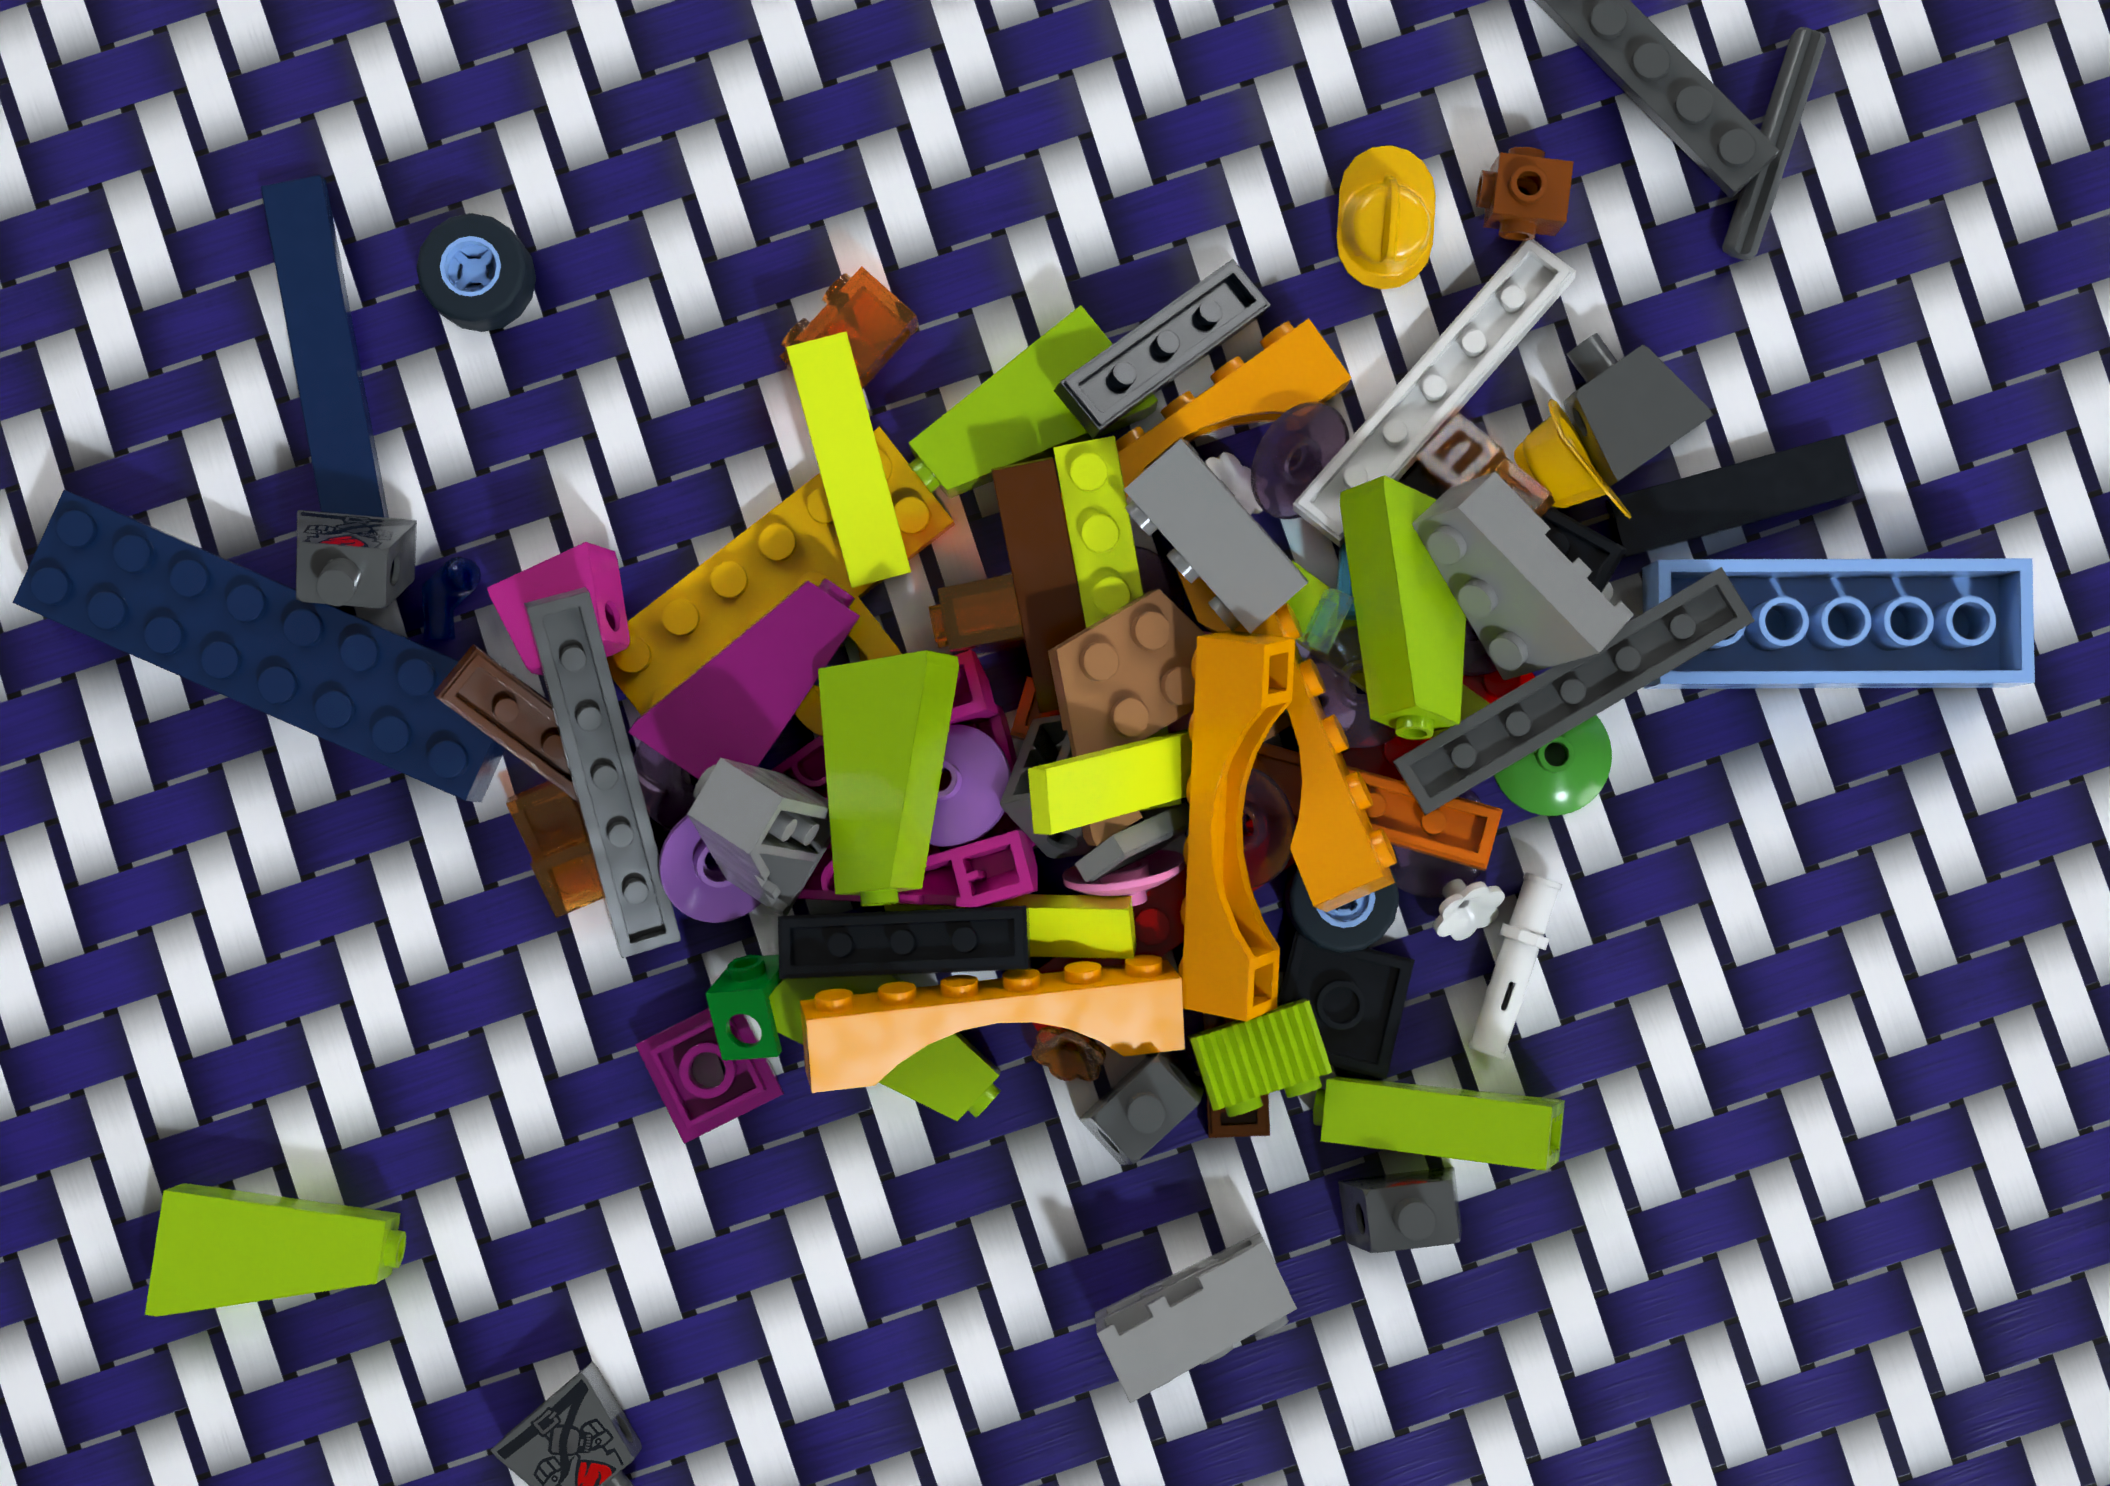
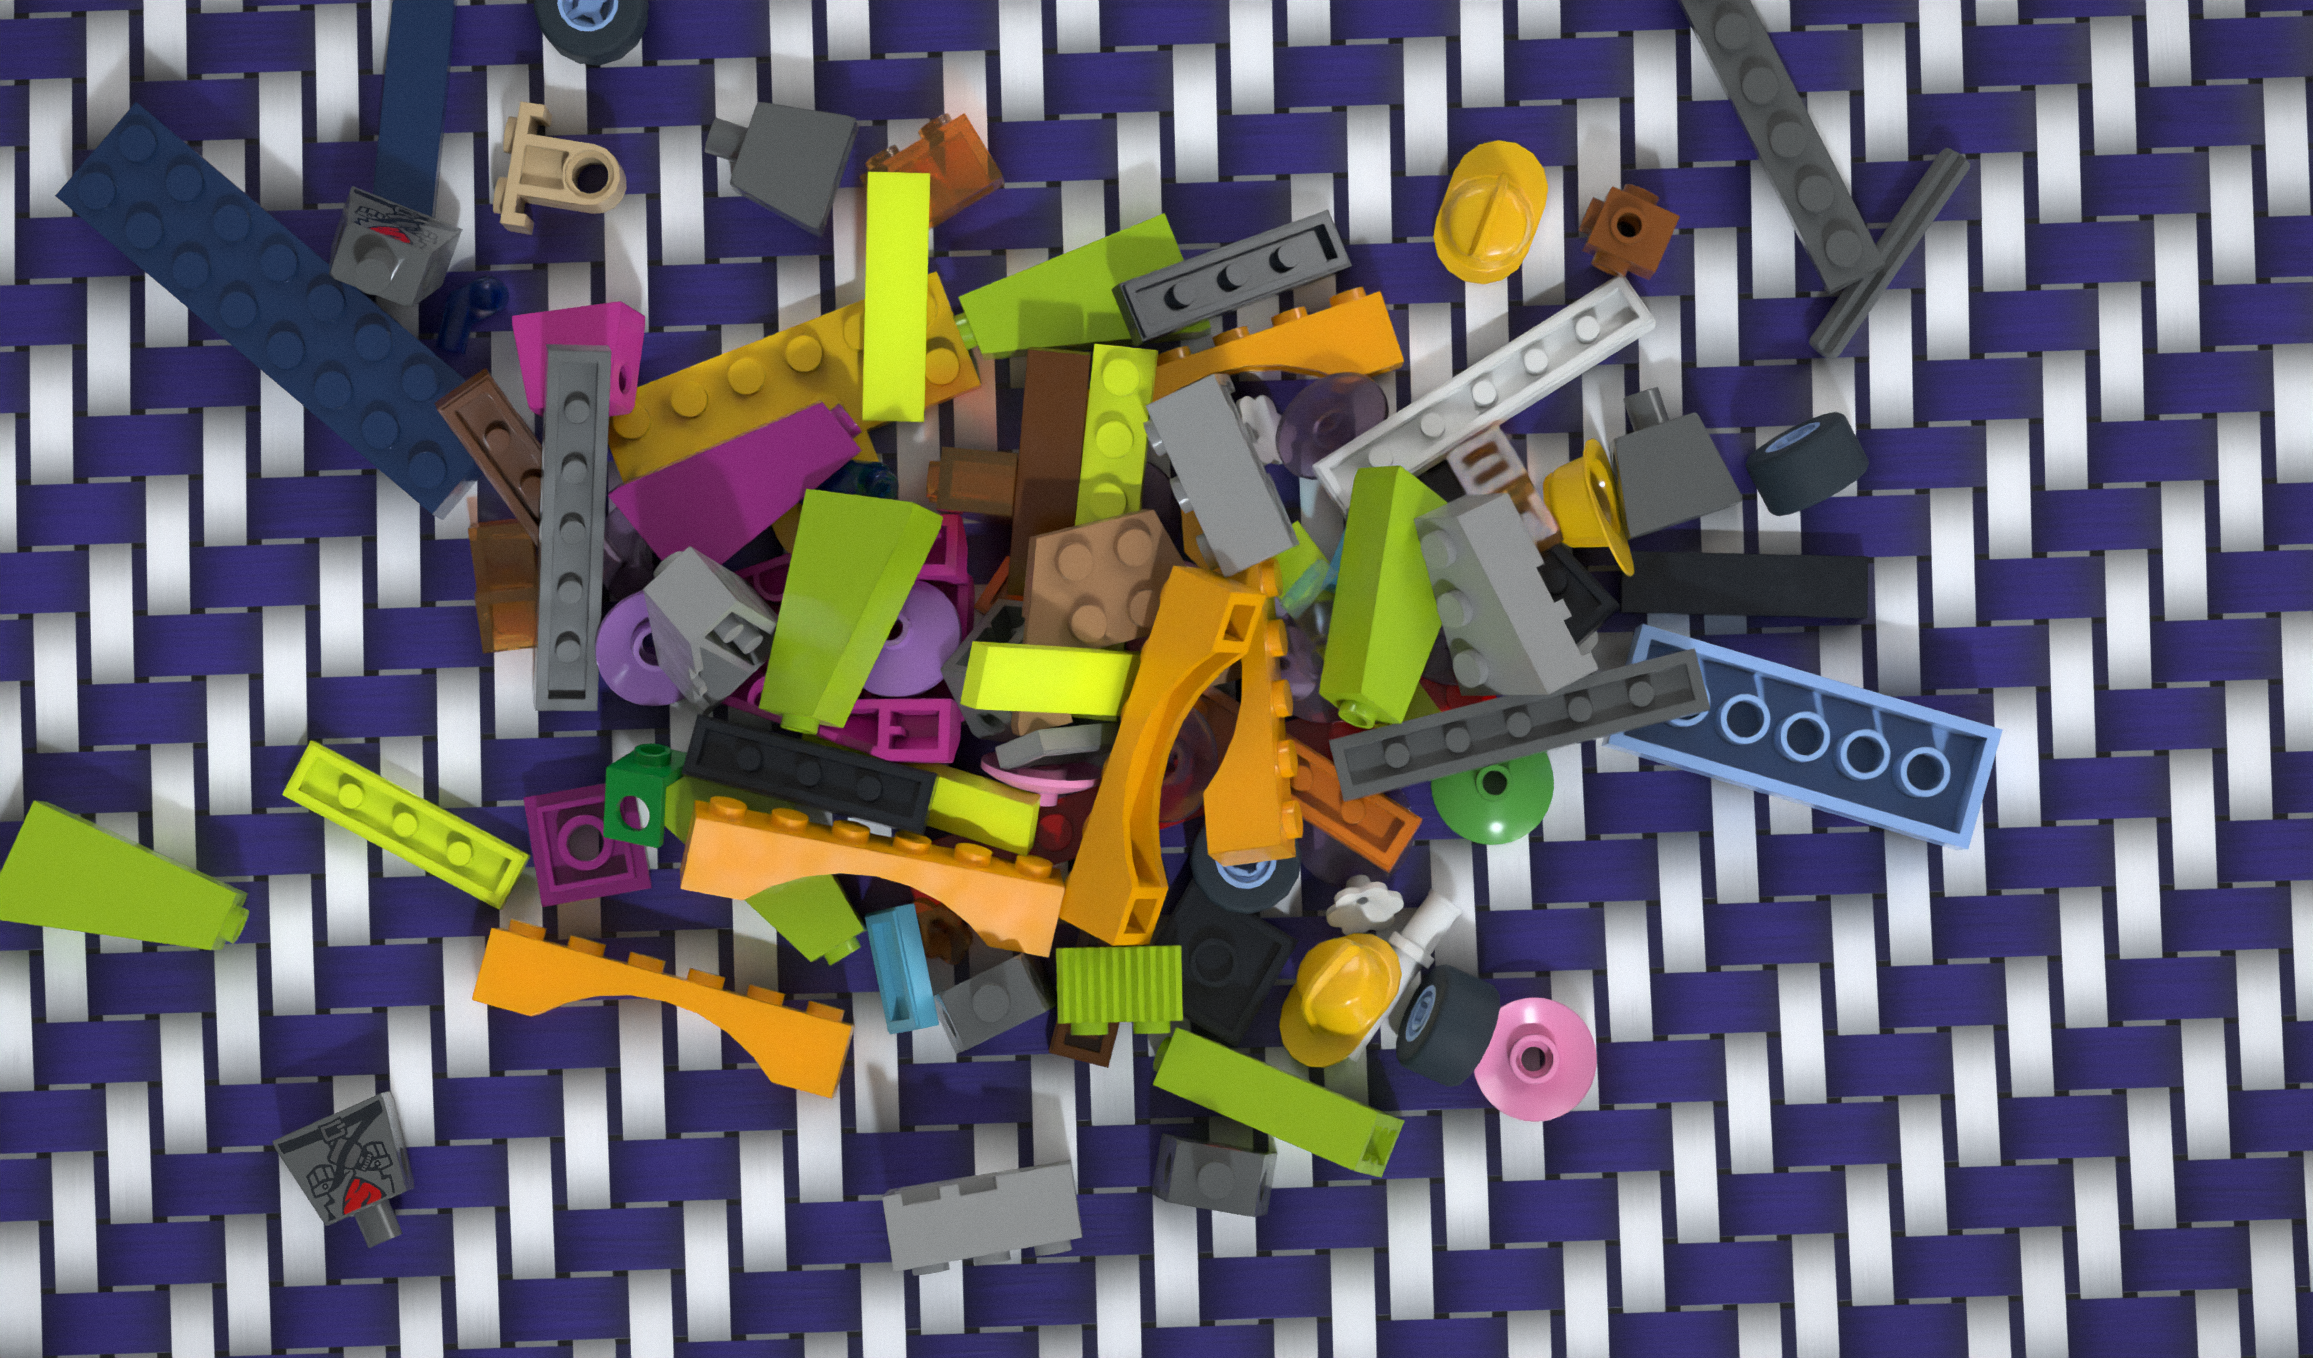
camera: 15 degrees right, 0 degrees up
none -> neon yellow tile [282,740,531,910]
none -> light orange arch [472,919,855,1099]
none -> tan pin [493,101,627,235]
none -> dark grey torso [705,102,859,237]
none -> arm [814,459,899,499]
none -> medium azure tile [865,903,939,1034]
none -> yellow piece [1279,933,1402,1068]
none -> black wheel [1396,964,1500,1087]
none -> bright pink dish [1474,997,1597,1122]
none -> black wheel [1745,412,1869,516]

